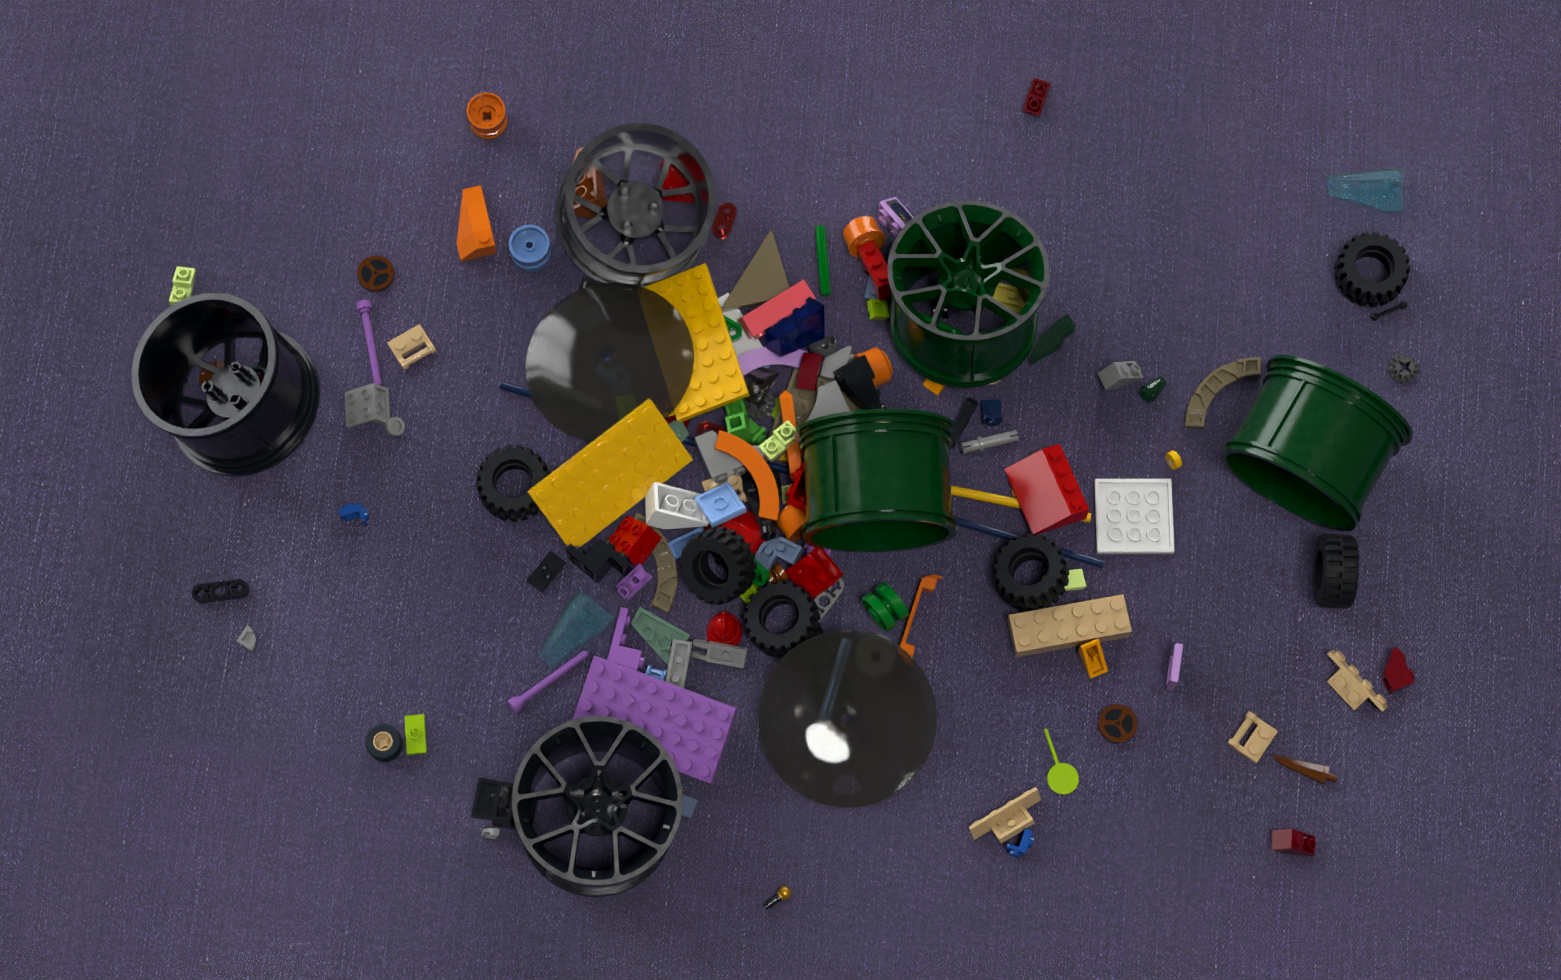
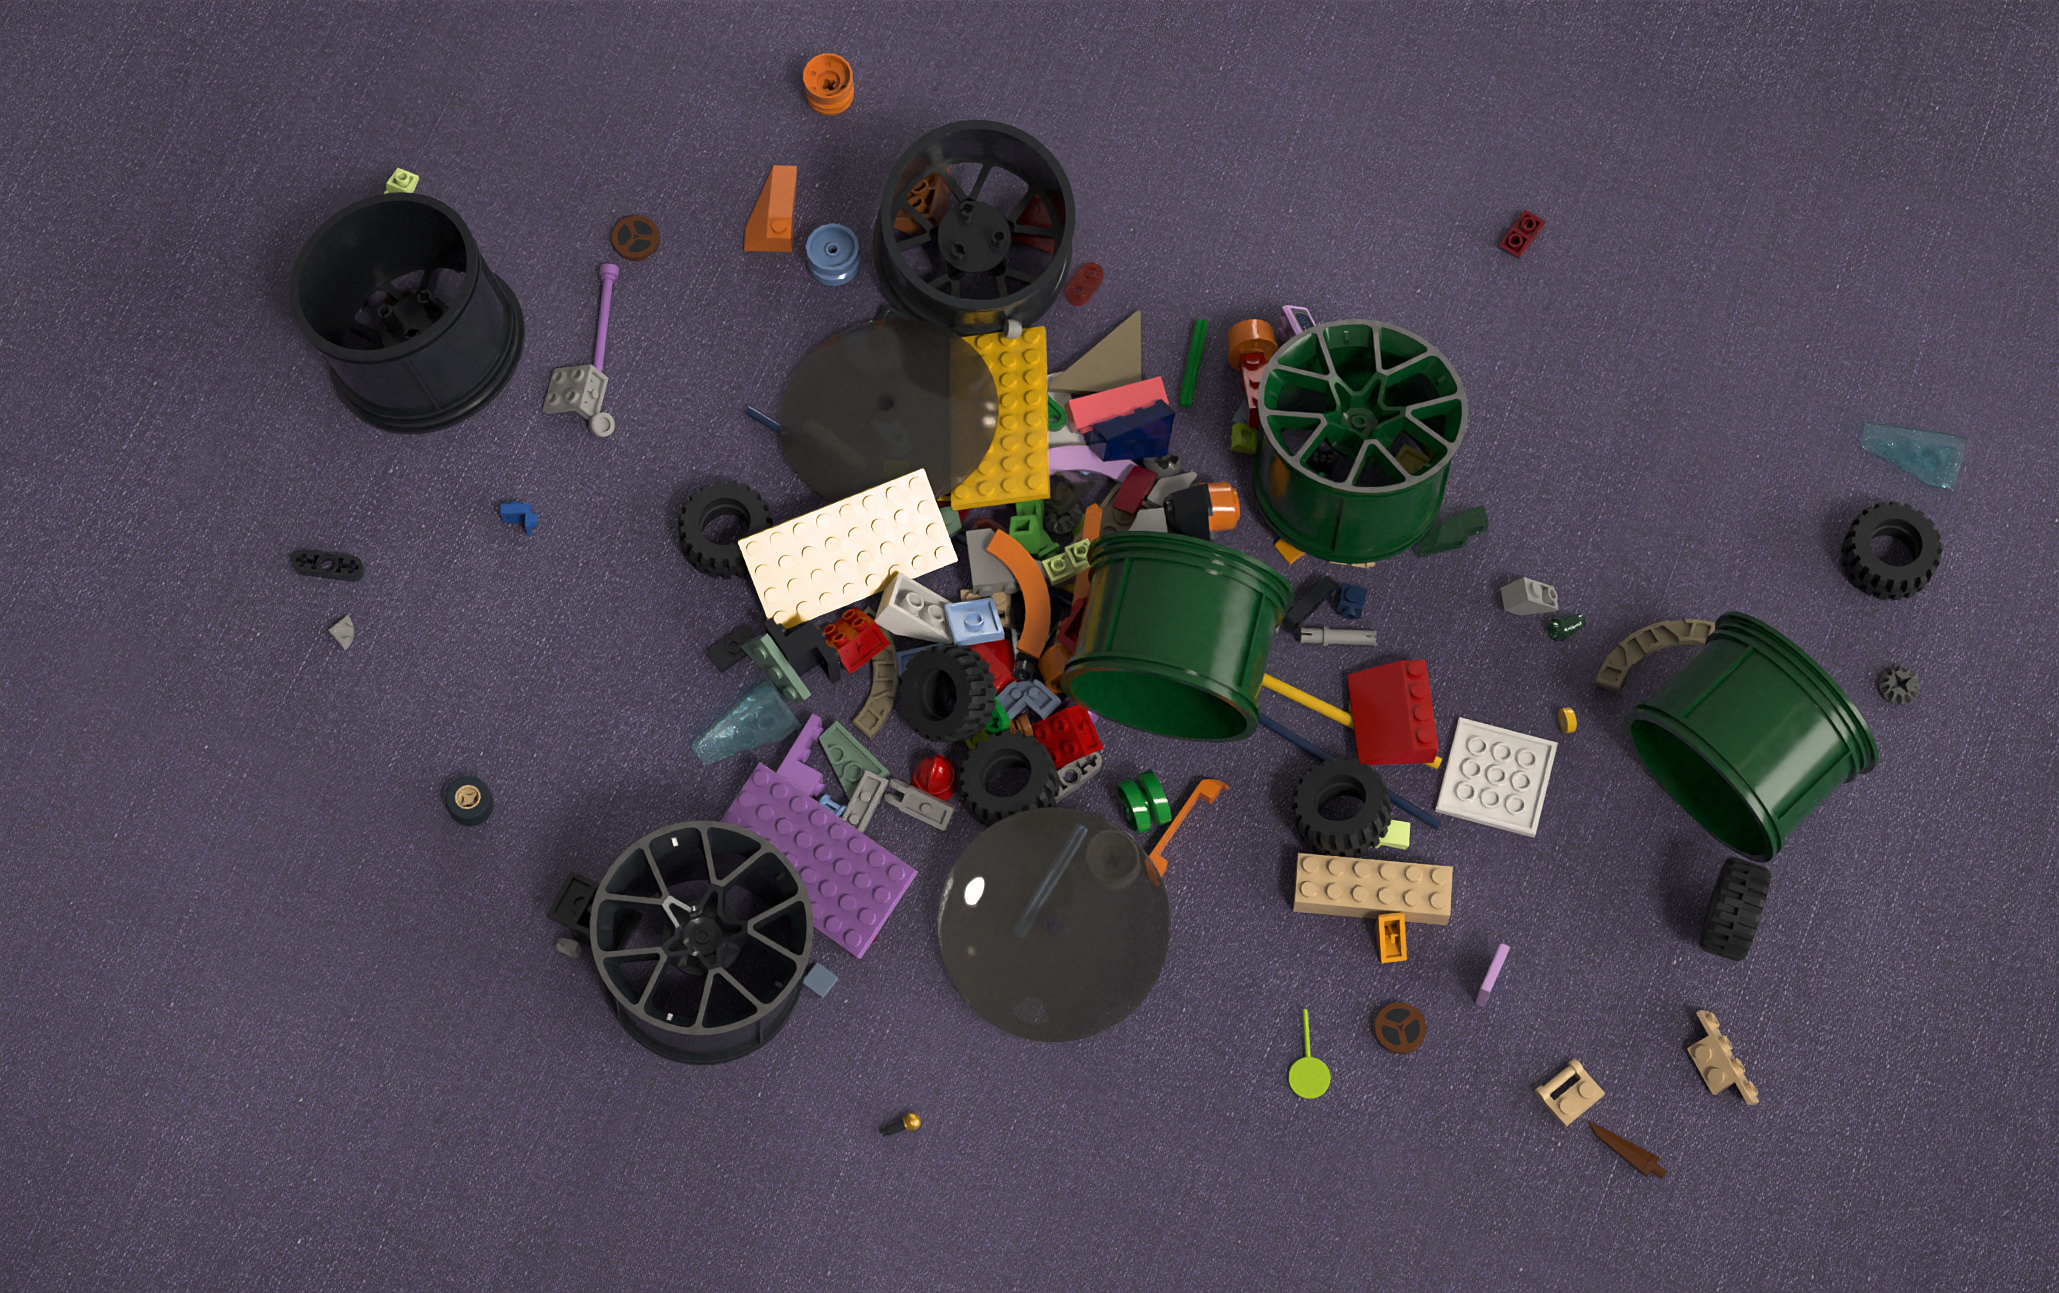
camera: 15 degrees right, 5 degrees down
tan plate [387,324,437,371] -> none
lime plate [404,714,427,756] -> none
medium lavender piece [507,651,588,713] -> none
medium lavender hips [616,563,653,600] -> none
tan bracket [969,787,1041,844] -> none
blue bracket [1005,829,1034,858] -> none
dark red slope [1271,829,1316,856] -> none
black hinge [1372,301,1408,321] -> none
dark red slope [1381,647,1415,695] -> none
none -> sand green wing [740,633,811,703]
none -> light grey hinge [1003,319,1022,339]

